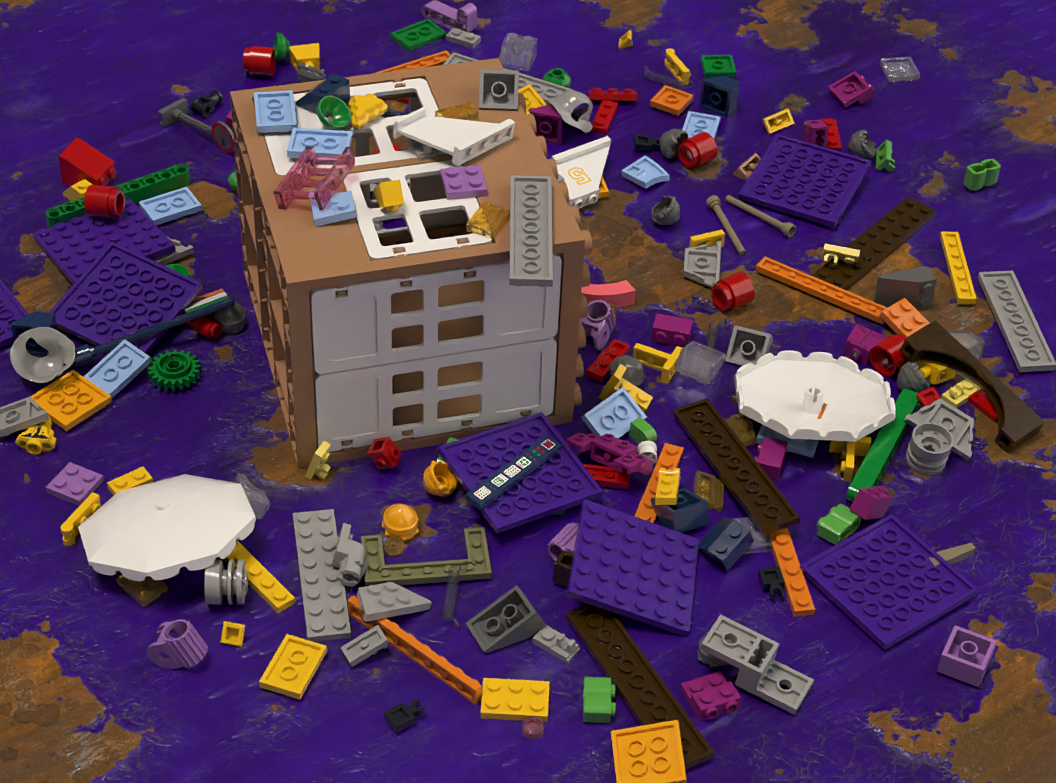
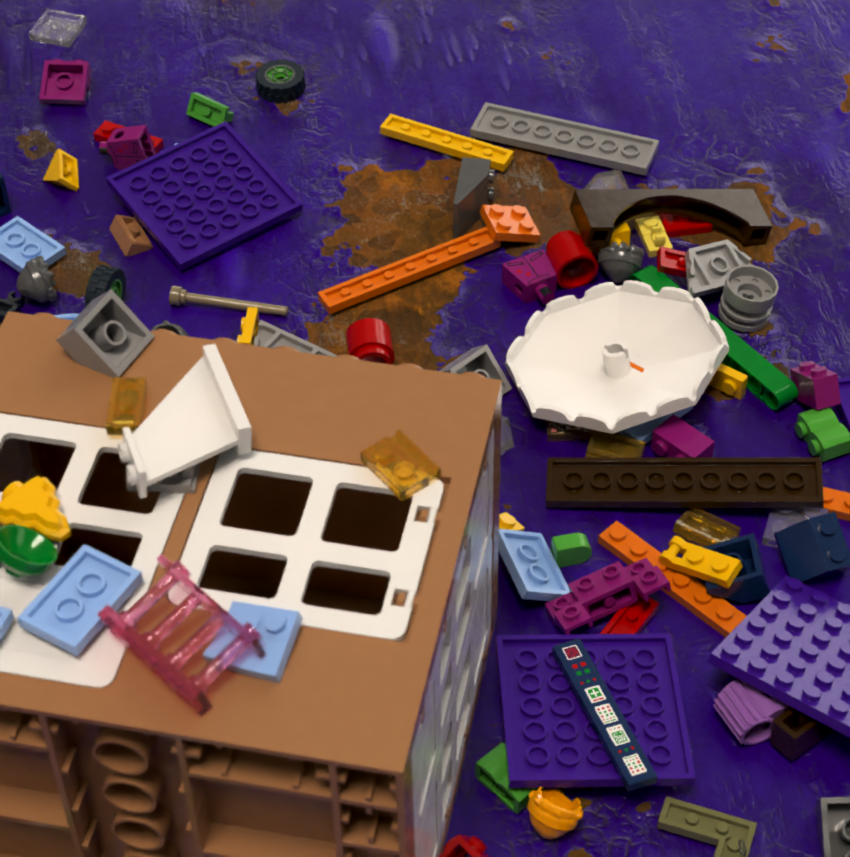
camera: 60 degrees left, 5 degrees up
yellow slope [373,180,404,212] -> none
medium lavender plate [440,165,487,200] -> none
light grey plate [509,175,553,287] -> none
white wheel [638,441,657,464] -> none
red piece [677,132,718,168] -> none
dark tan piece [725,195,796,238] -> none
dark brown plate [811,197,937,291] -> none
light yellow plate [823,244,860,265] -> none
dark grey hair [847,130,877,160] -> none
bright green brick [963,159,1001,191] -> none
none -> black wheel [85,265,126,308]
none -> black wheel [256,59,305,104]

